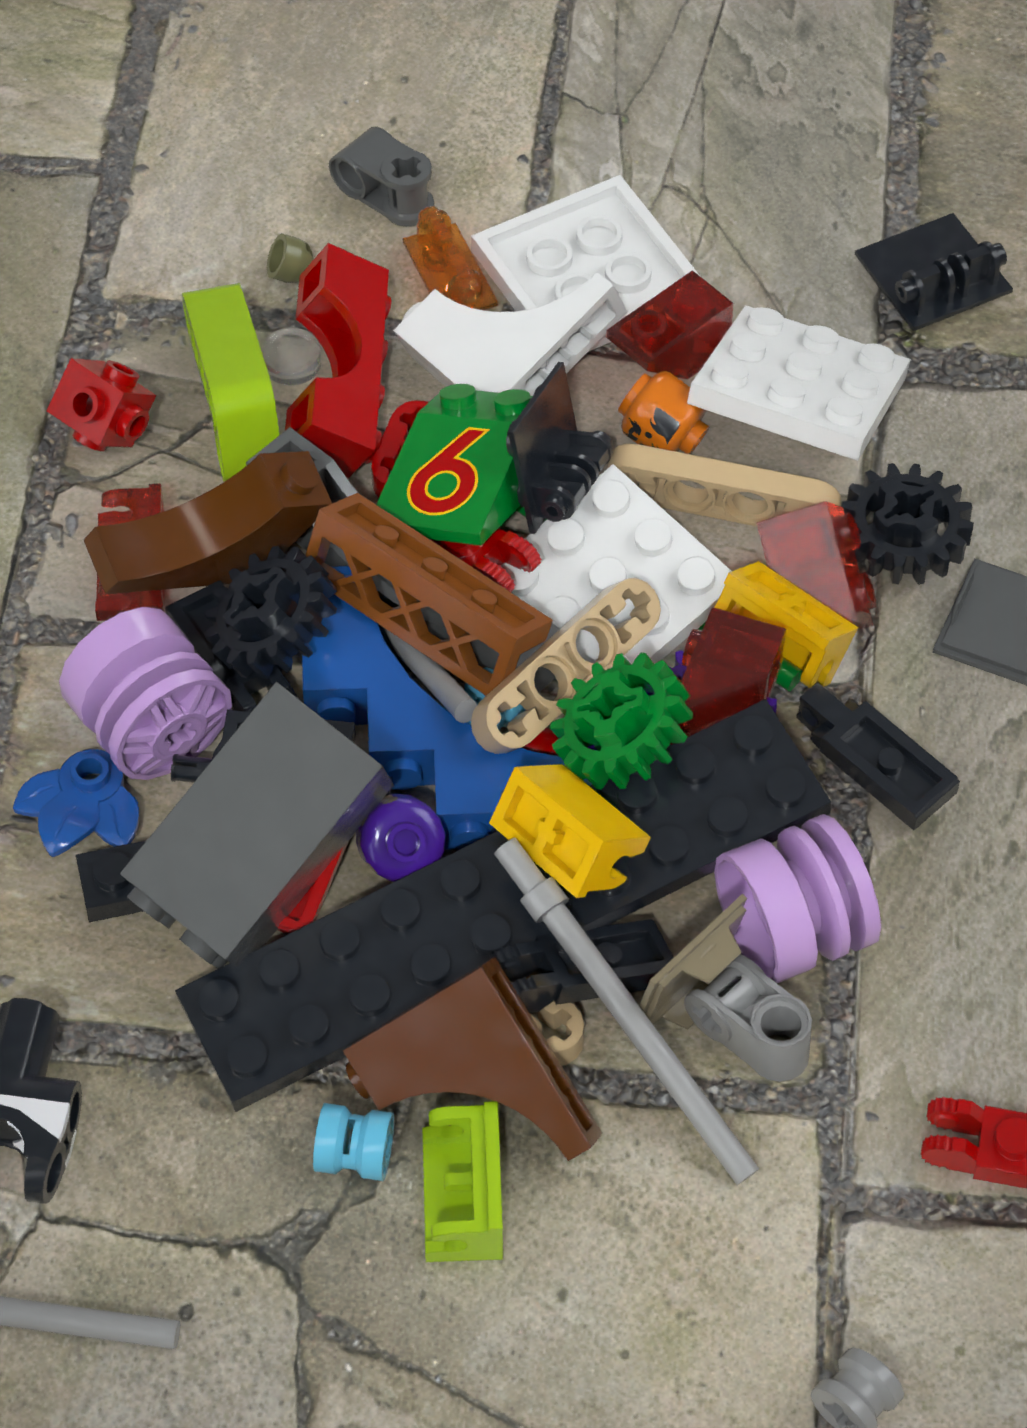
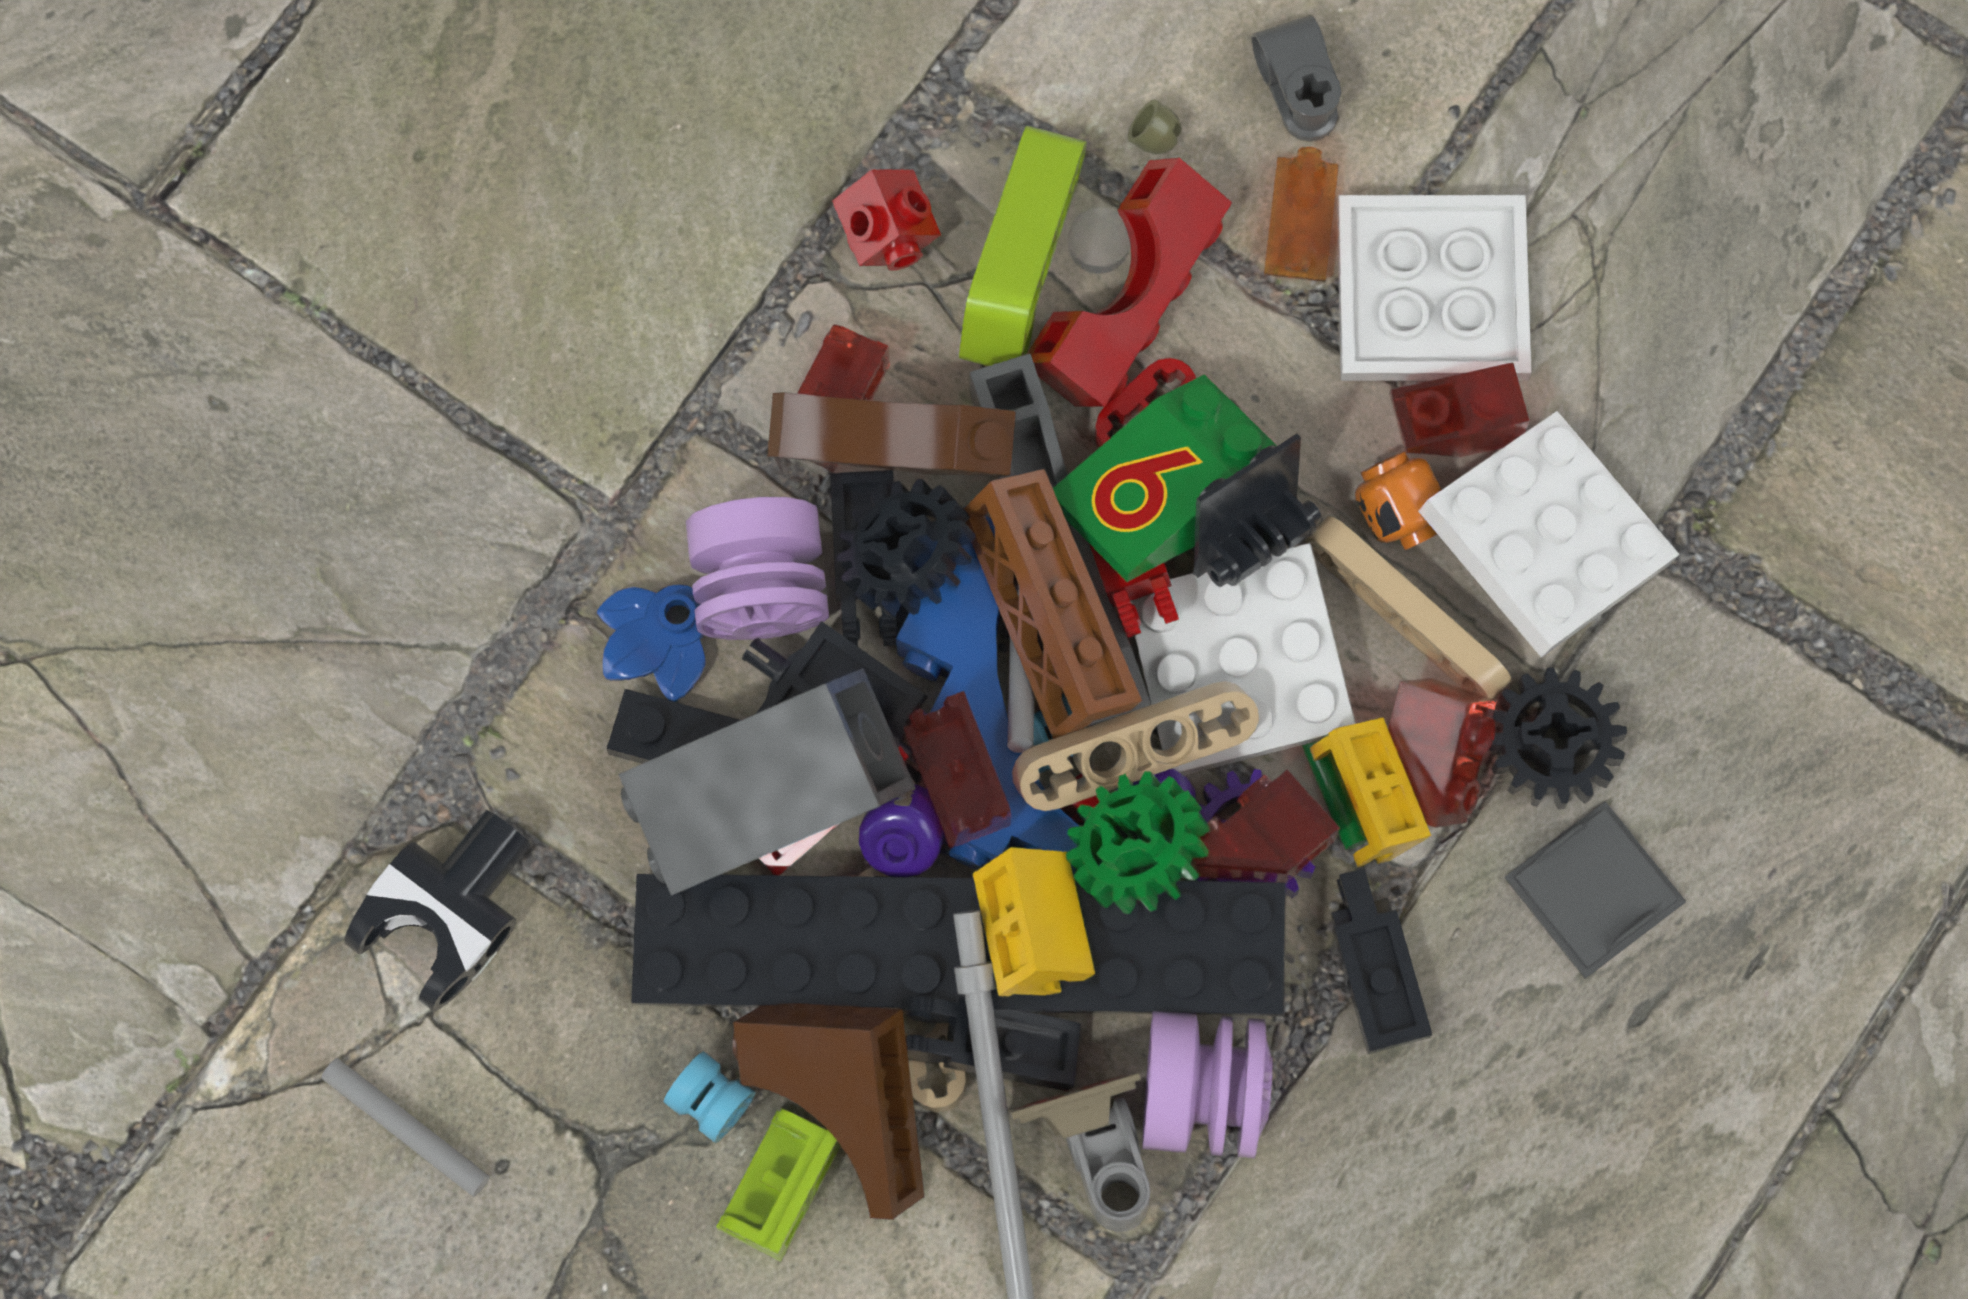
camera: 30 degrees right, 20 degrees up
white arch [393,272,627,396] -> none
black hinge [855,213,1013,331] -> none
none -> clear red hinge [904,691,1011,849]

